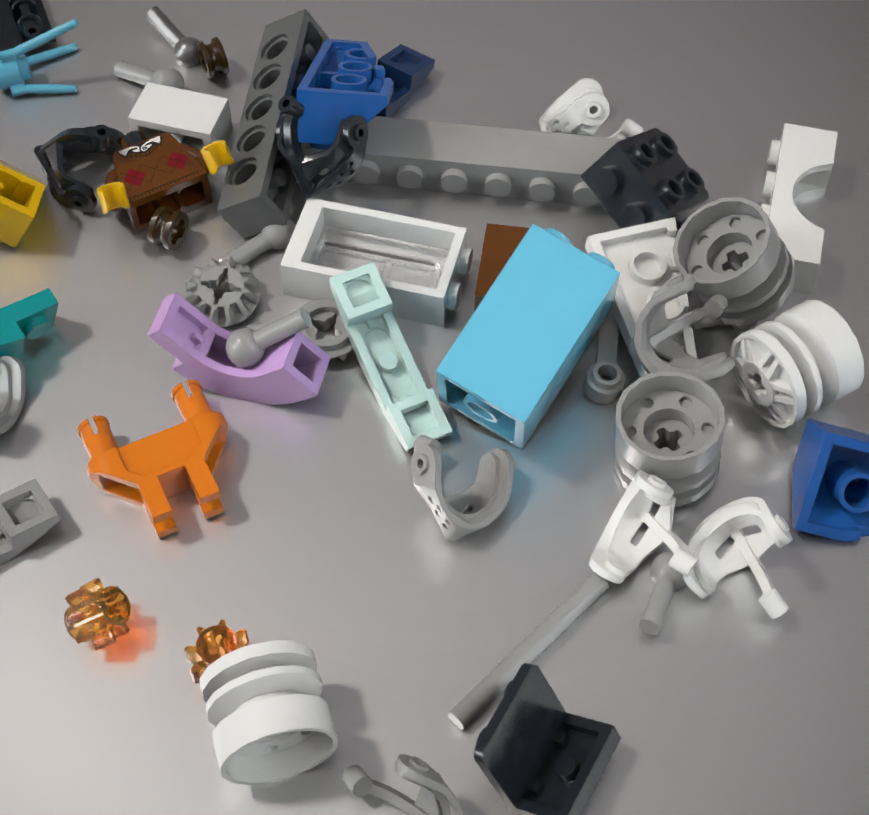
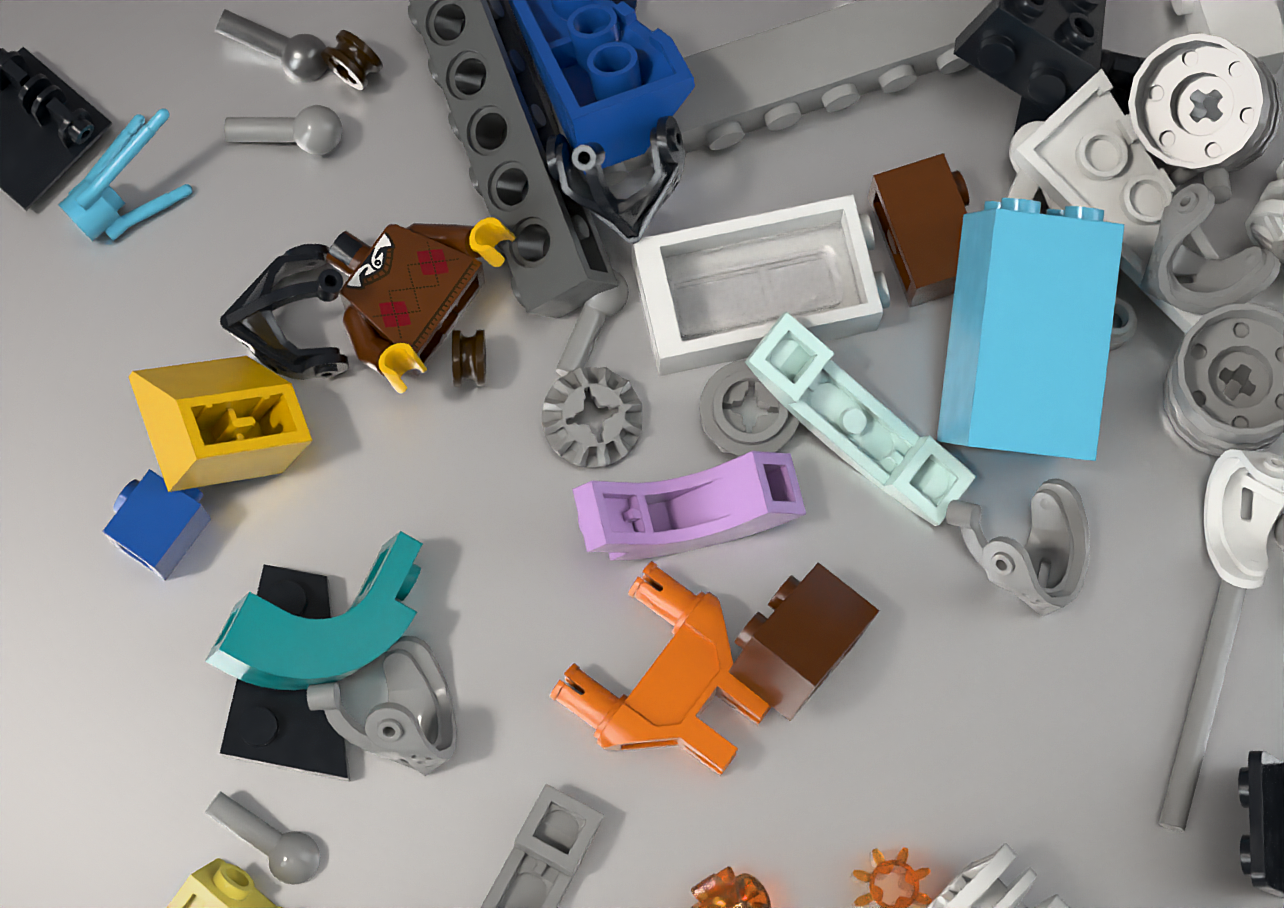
camera: 30 degrees left, 20 degrees up
white brick [128,82,233,150] -> none
light grey bar [225,308,312,367] -> none
none -> reddish brown brick [728,562,880,721]

